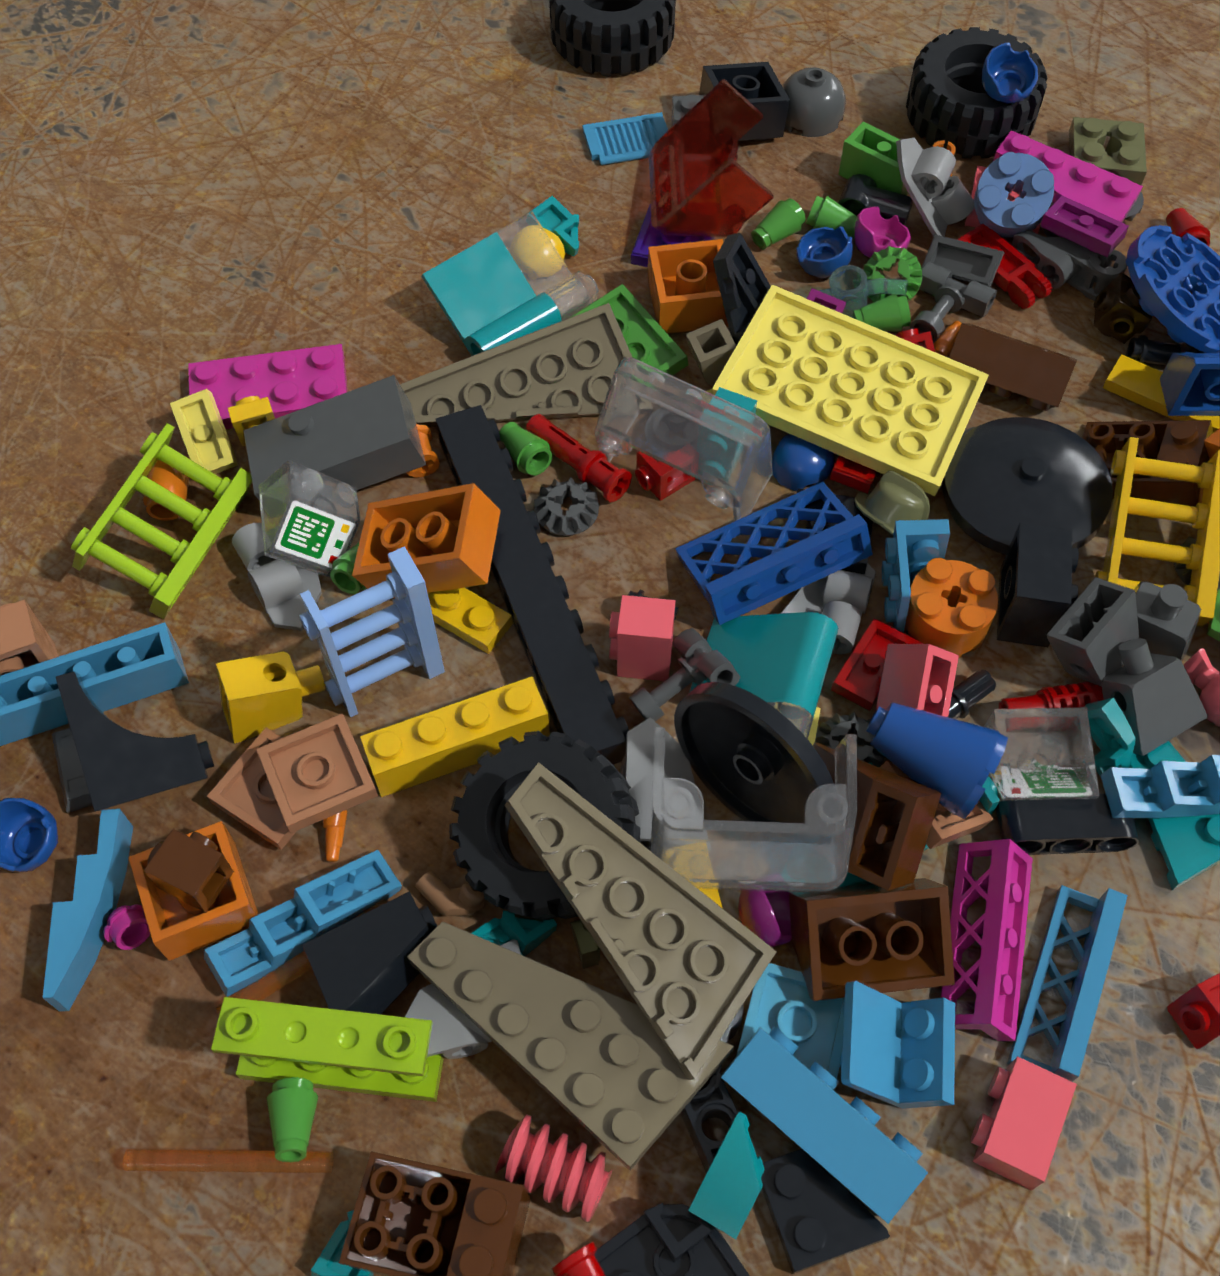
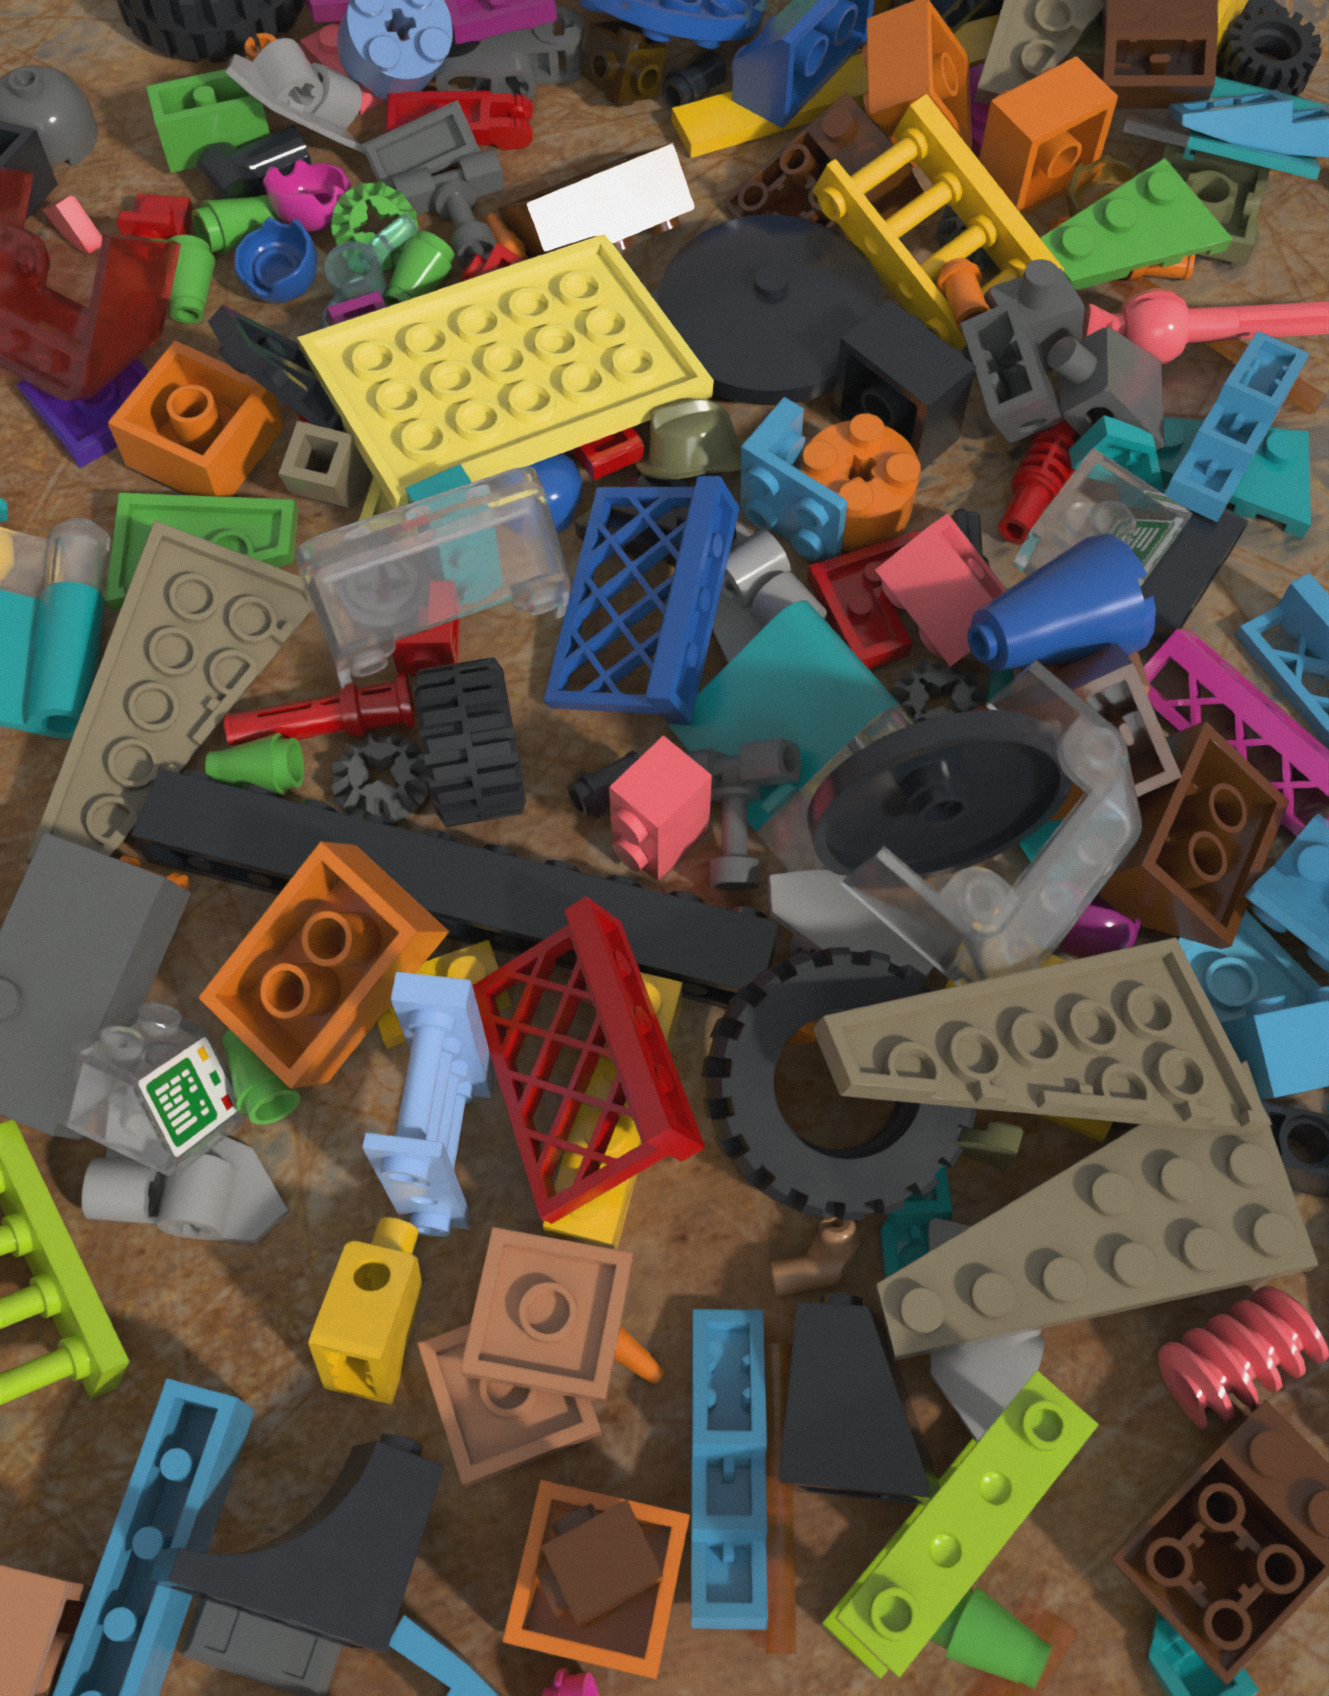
camera: 55 degrees left, 5 degrees up
none -> coral tile [42,195,105,254]
none -> red bracket [116,193,194,261]
none -> black tyre [414,657,526,827]
none -> red fence [472,896,705,1224]
none -> orange pin [937,258,990,333]

